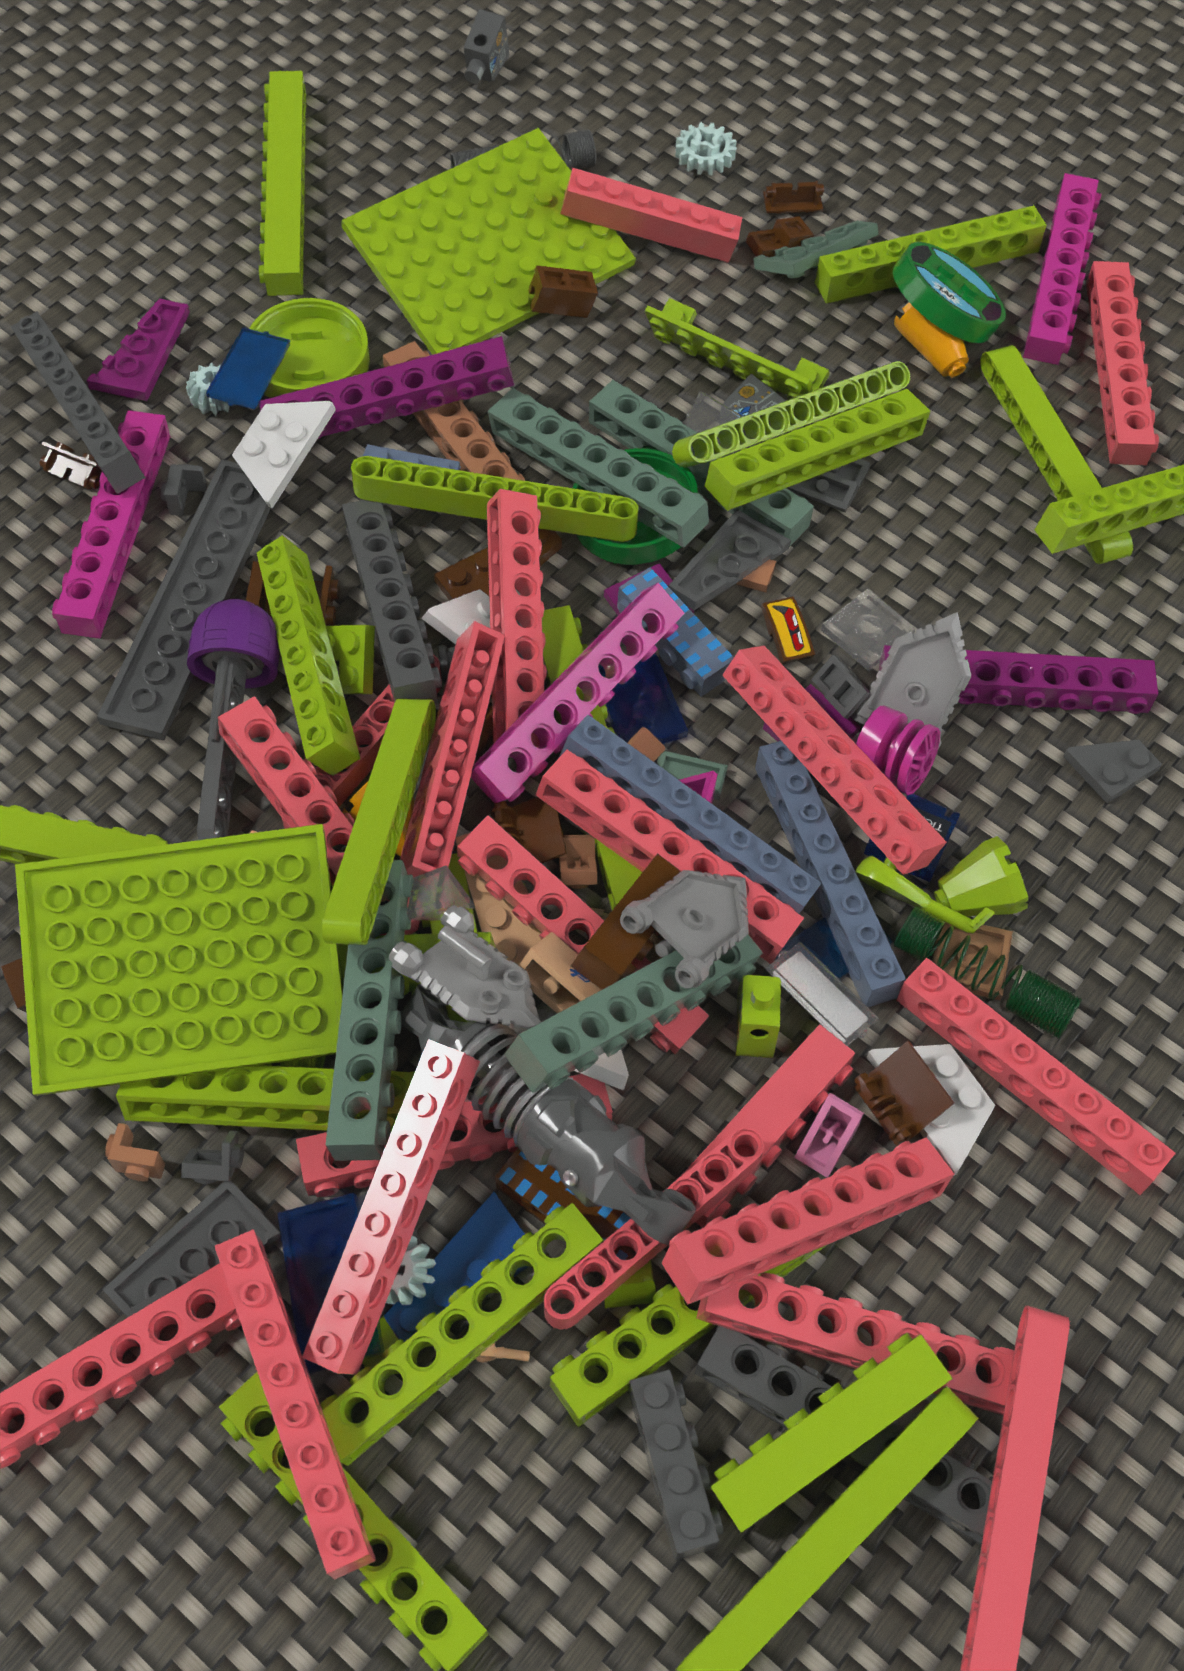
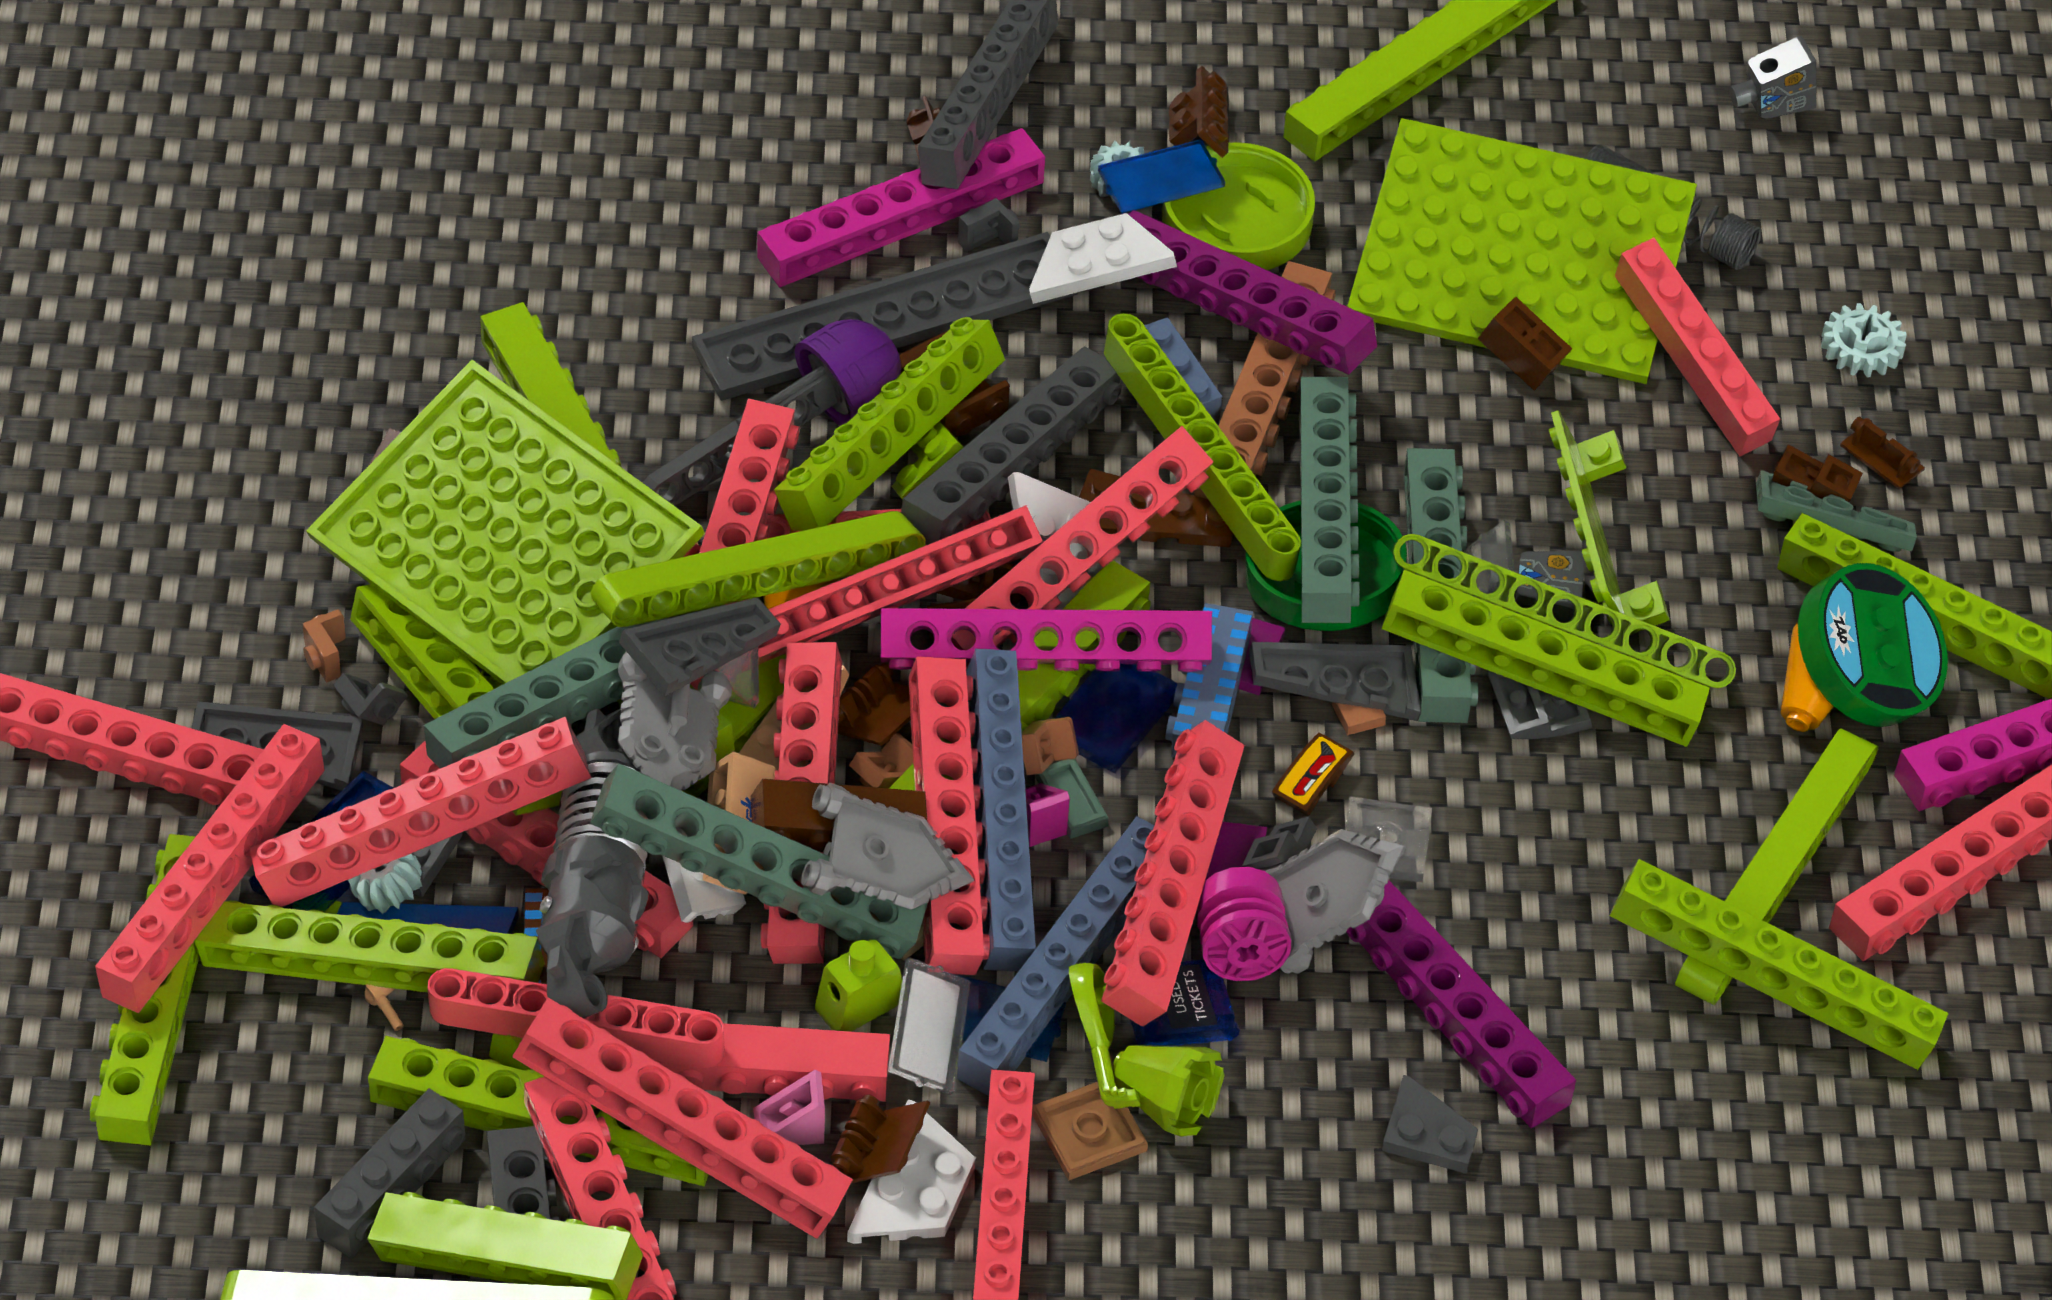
camera: 50 degrees right, 10 degrees down
magenta wing [86,299,190,401] -> none
dark green piece [894,906,1082,1039] -> none
none -> dark grey wing [619,597,781,697]
none -> reddish brown bracket [1169,66,1229,158]

